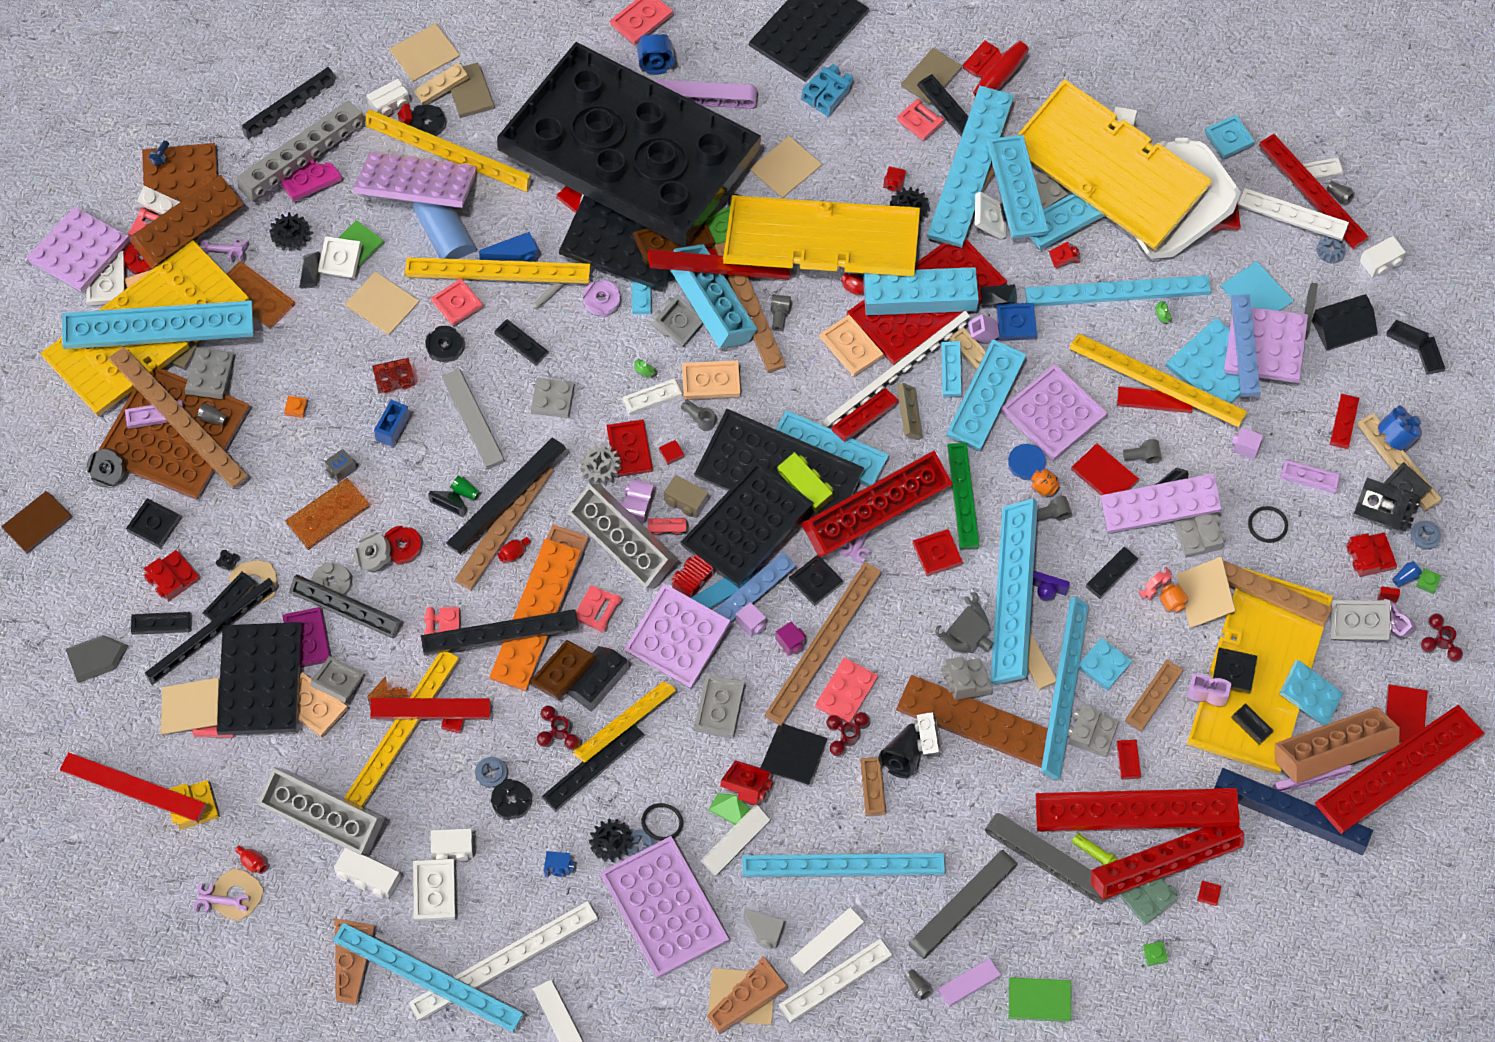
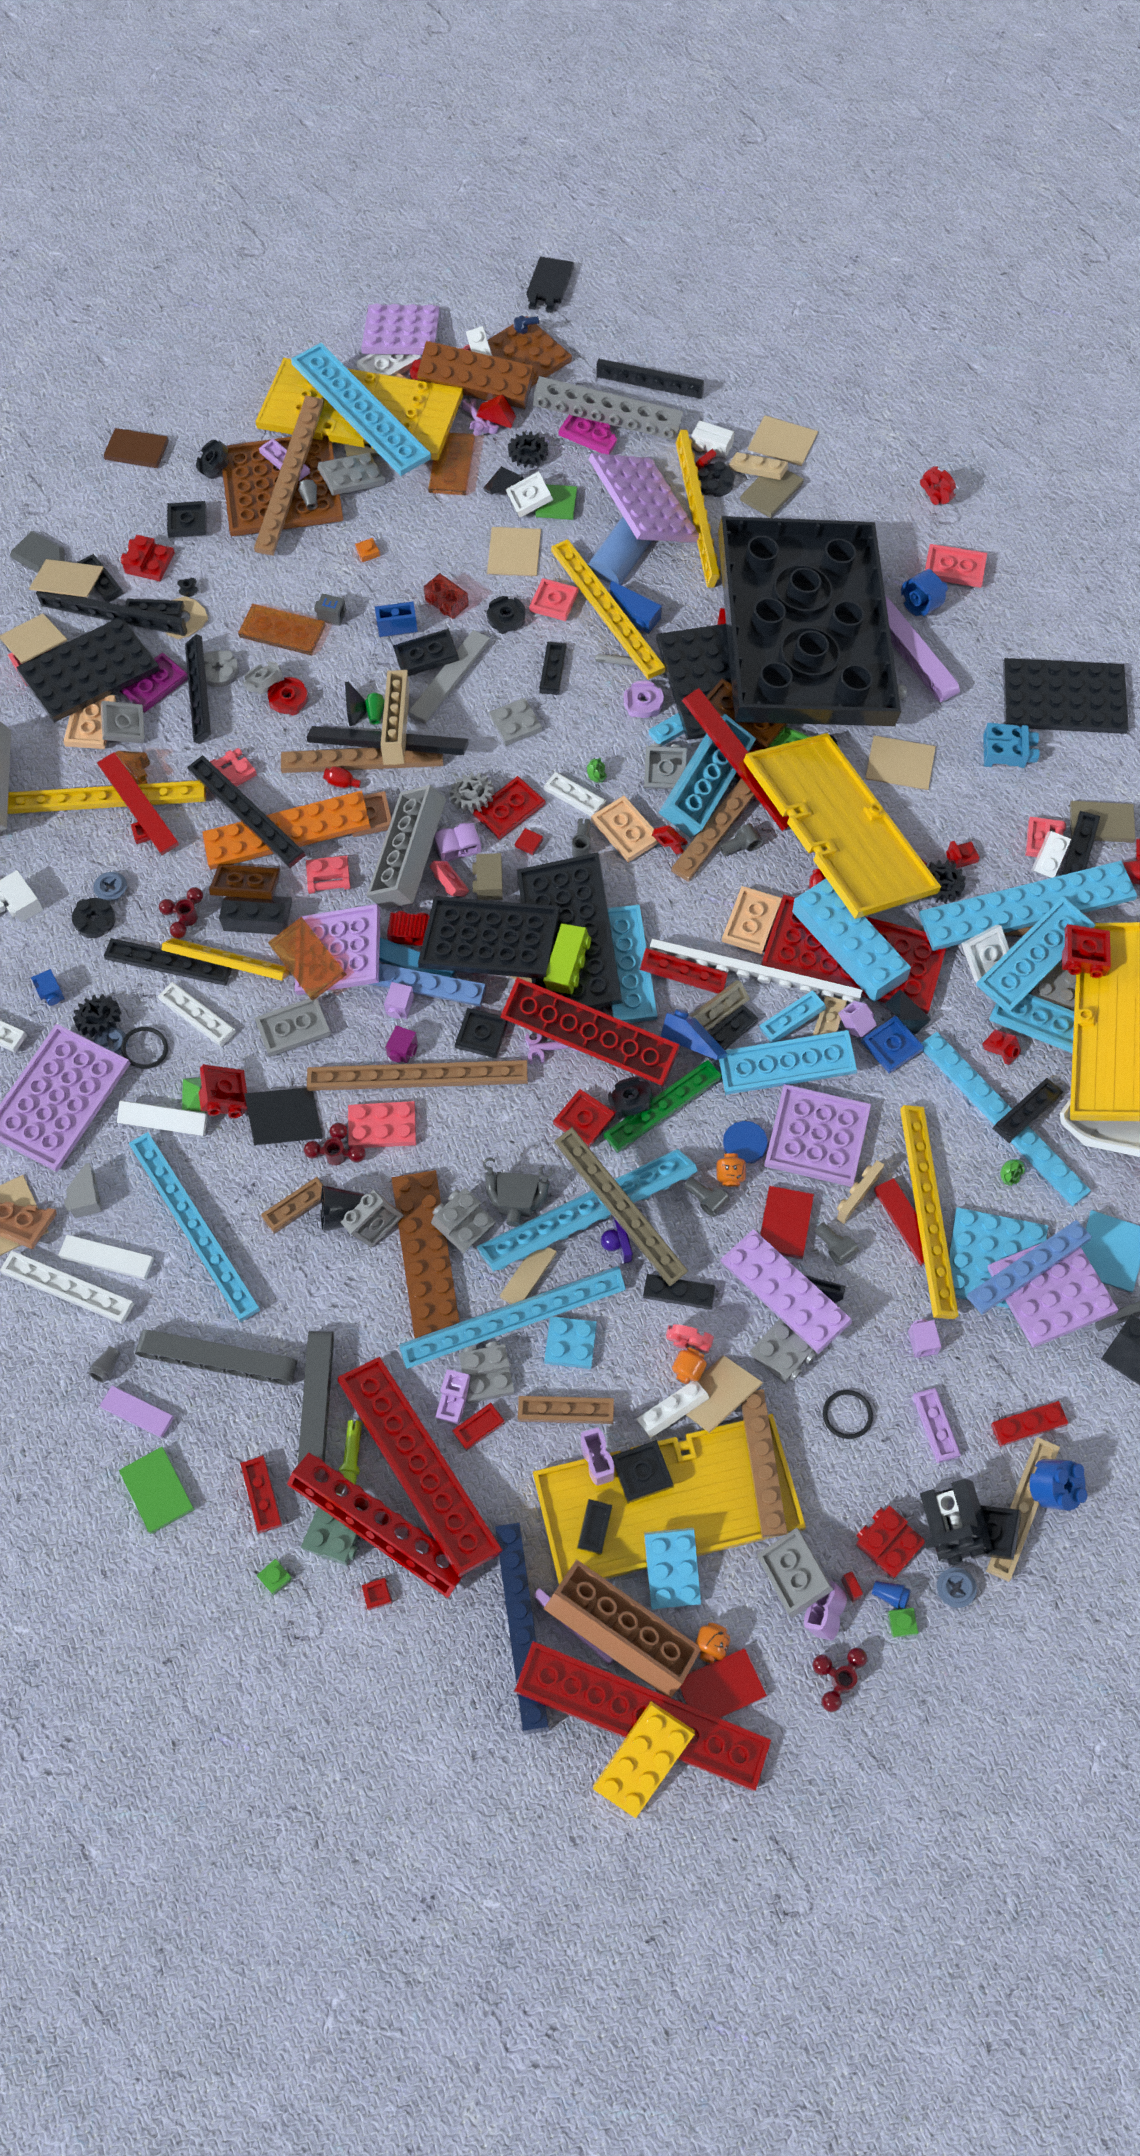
camera: 60 degrees right, 0 degrees up
none -> tan piece [29,559,104,597]
none -> white tile [157,982,236,1047]
none -> red plate [240,1456,282,1534]
none -> clear orange tile [268,917,347,1001]
none -> tan brick [381,670,410,765]
none -> black tile [393,628,459,676]
none -> lavender slope [435,1369,470,1425]
none -> red slope [476,394,516,428]
none -> black tile [527,256,574,313]
none -> dark tan tile [554,1127,688,1286]
none -> yellow plate [593,1701,695,1818]
none -> black plate [608,1077,653,1118]
none -> white plate [637,1381,710,1438]
none -> red plate [652,825,688,855]
none -> blue slope [660,1009,727,1060]
none -> orange head [695,1622,730,1664]
none -> black tile [706,1004,758,1061]
none -> tan plate [837,1160,884,1224]
none -> black tile [992,1078,1063,1143]
none -> white brick [1031,831,1071,878]
none -> red plate [1062,924,1111,978]

